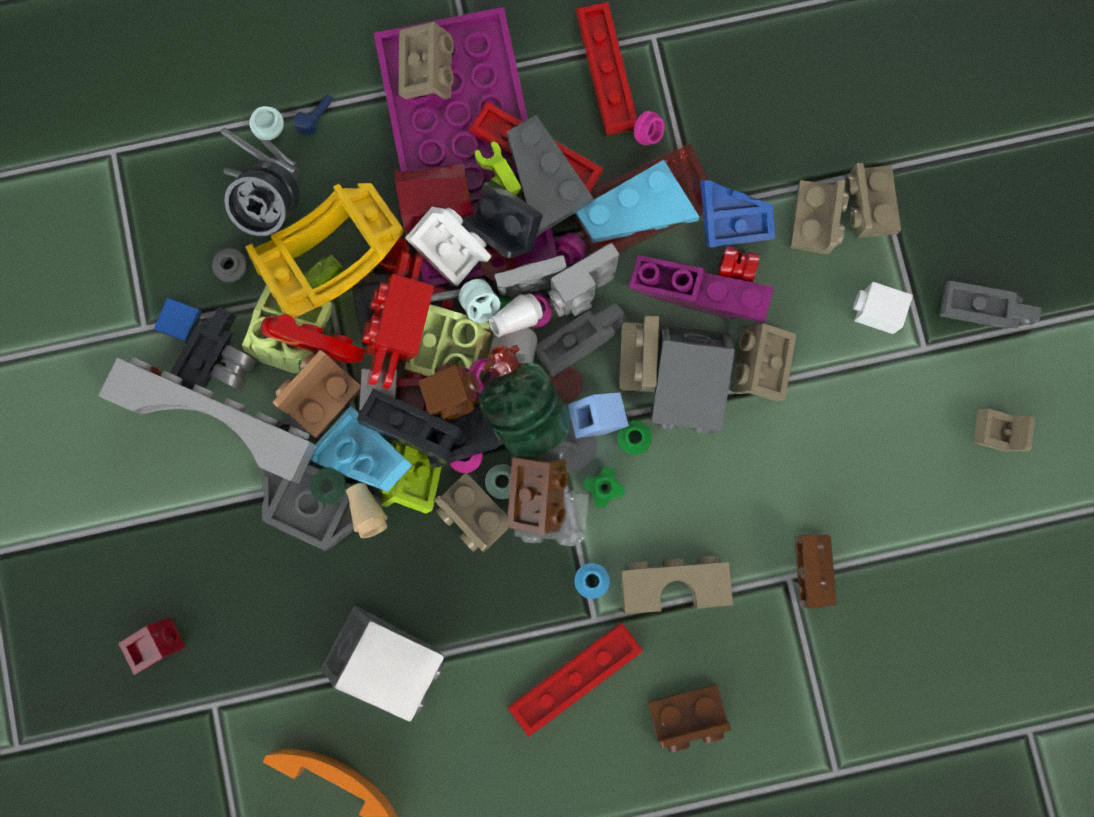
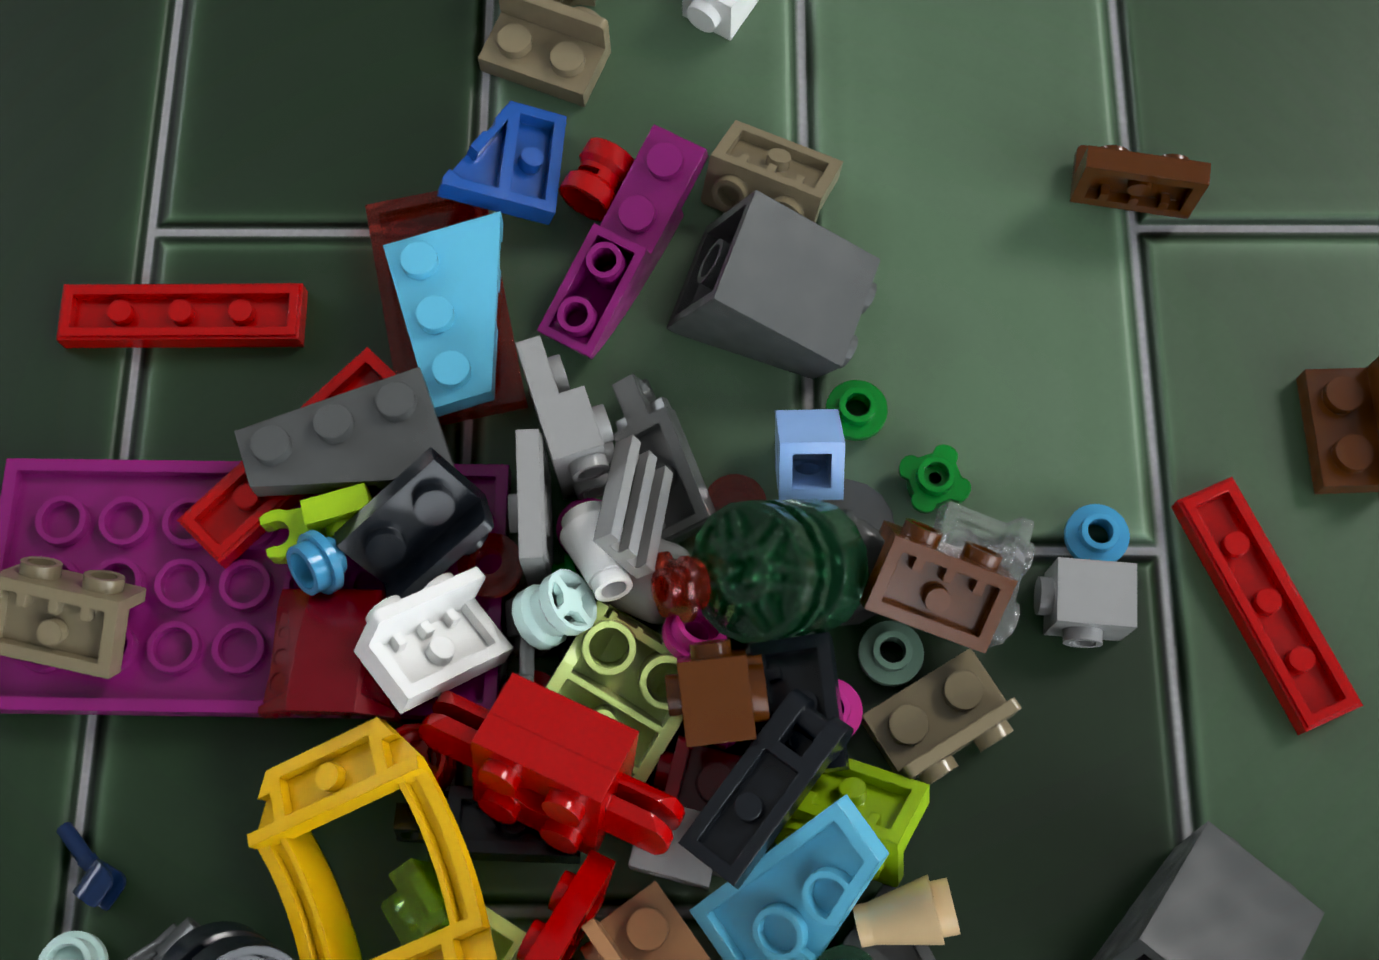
camera: 80 degrees left, 10 degrees down
dark pink plate [555,233,587,264] -> none
dark tan bracket [619,316,659,393] -> none
dark tan arch [620,556,733,614] -> none
dark pink plate [634,111,665,145] -> none
none -> dark azure plate [286,530,347,596]
none -> light grey tile [593,434,673,579]
none -> light grey brick [1034,557,1137,648]

